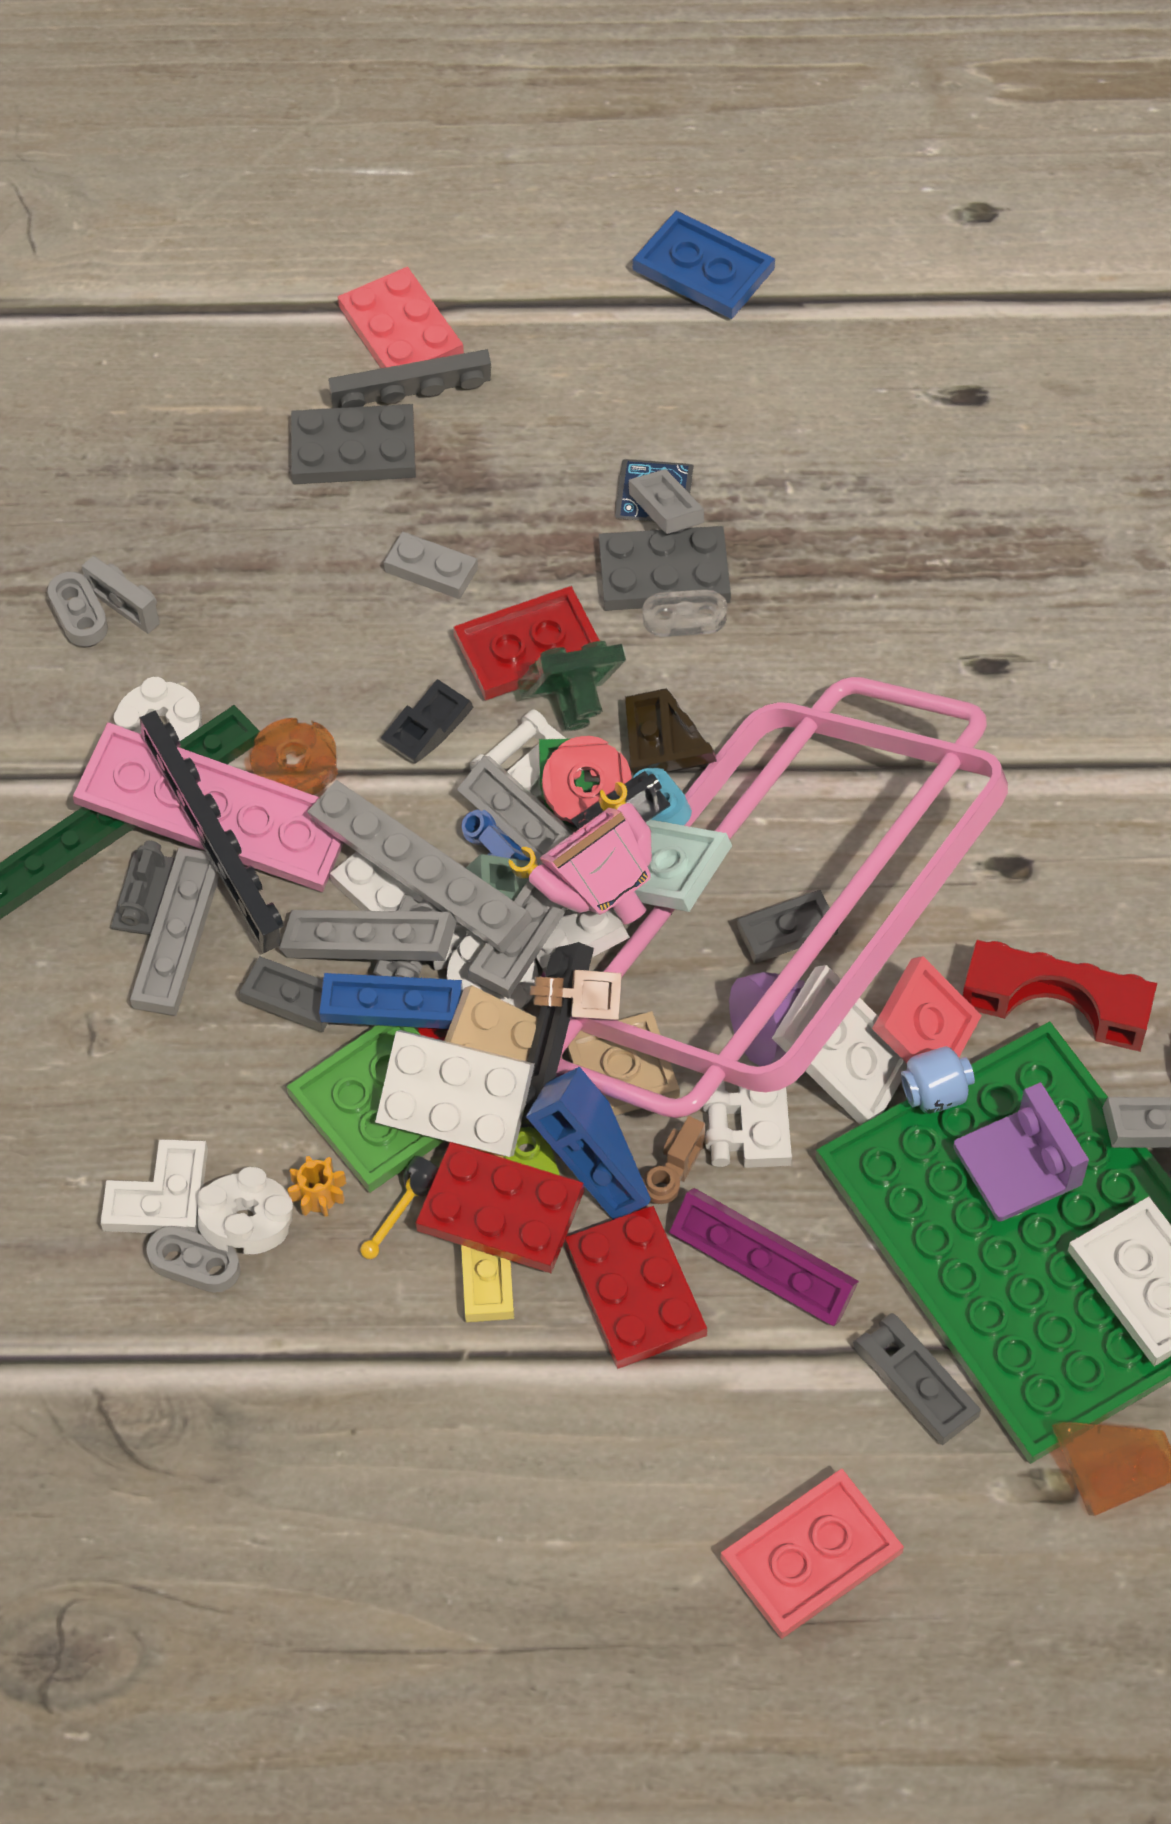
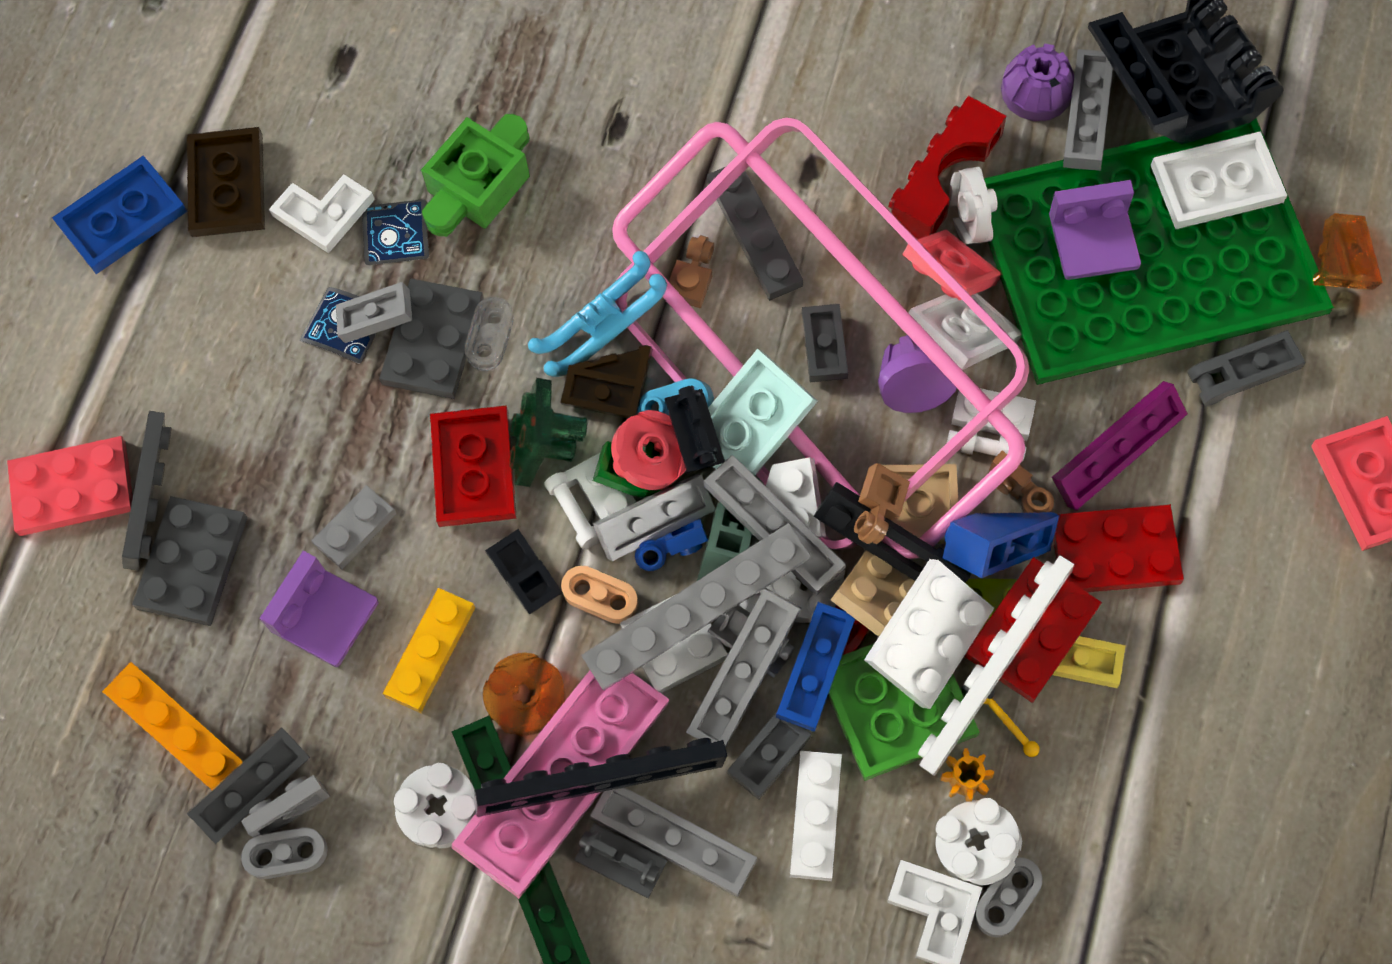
camera: 70 degrees left, 10 degrees up
bright pink torso [509,782,652,924] -> none
light blue head [901,1046,975,1114] -> none
none -> light orange plate [102,662,243,790]
none -> dark brown plate [187,127,265,237]
none -> dark grey plate [187,727,310,844]
none -> medium lavender bracket [259,551,379,667]
none -> white plate [269,174,375,253]
none -> sticker [362,199,429,265]
none -> yellow plate [383,588,476,713]
none -> bright green brick [421,114,530,237]
none -> medium azure piece [528,251,667,377]
none -> light nougat plate [561,566,638,624]
none -> medium nougat plate [669,235,714,308]
none -> dark grey plate [707,167,803,301]
none -> white plate [790,751,842,881]
none -> white plate [918,555,1074,776]
none -> white plate [949,167,997,244]

